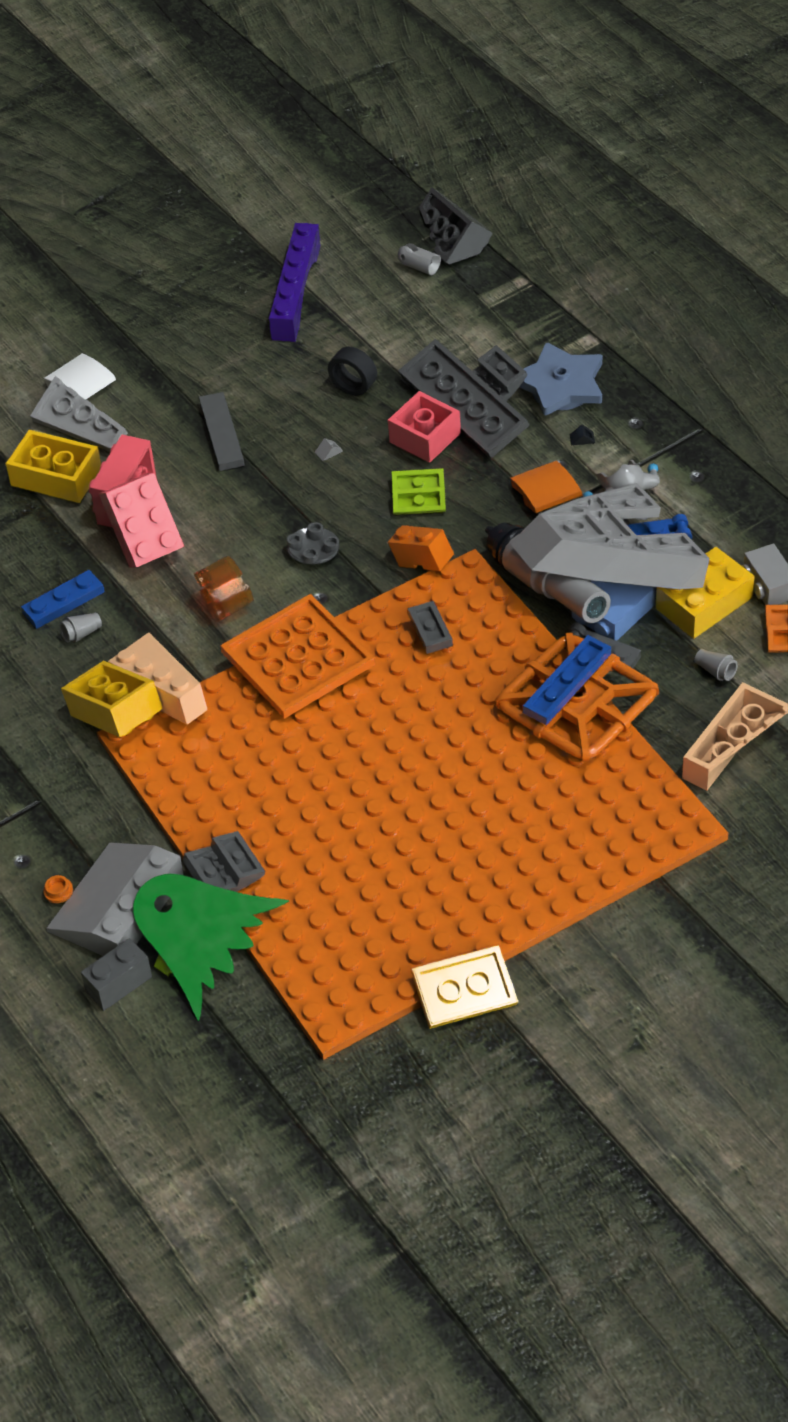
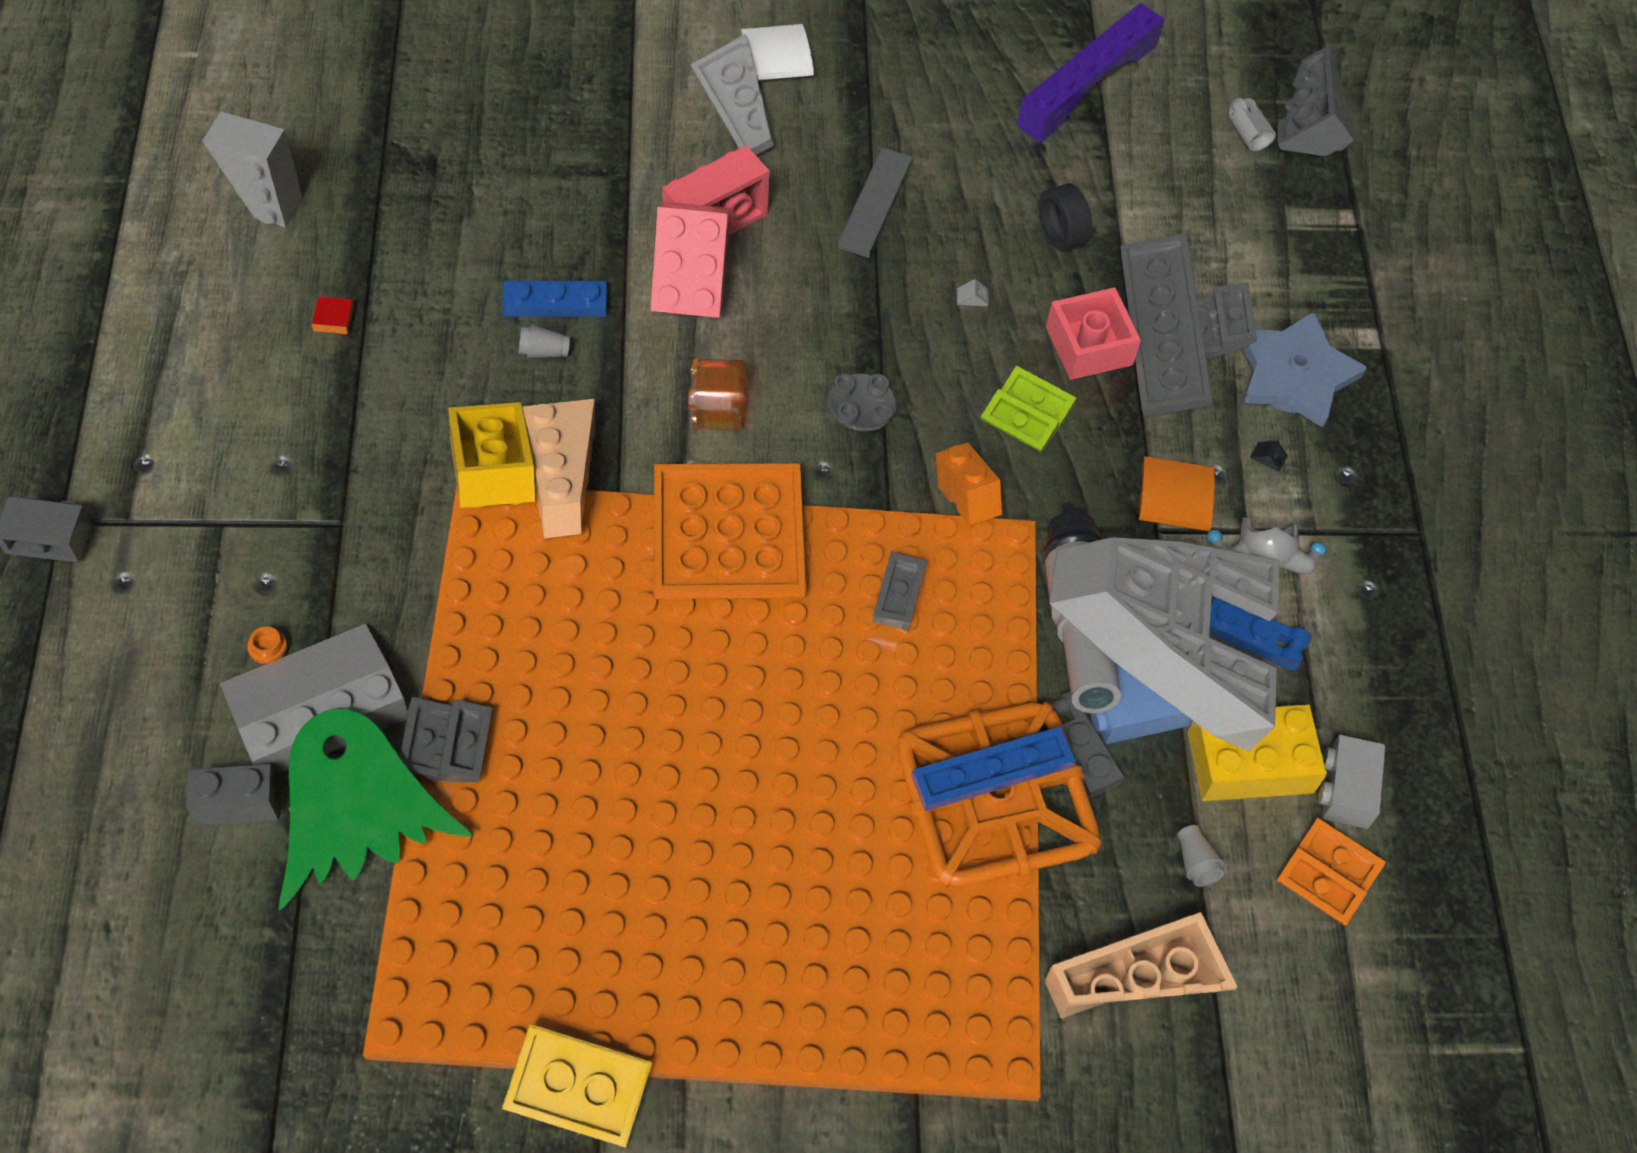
camera: 25 degrees right, 10 degrees up
yellow brick [6,429,101,503] -> none

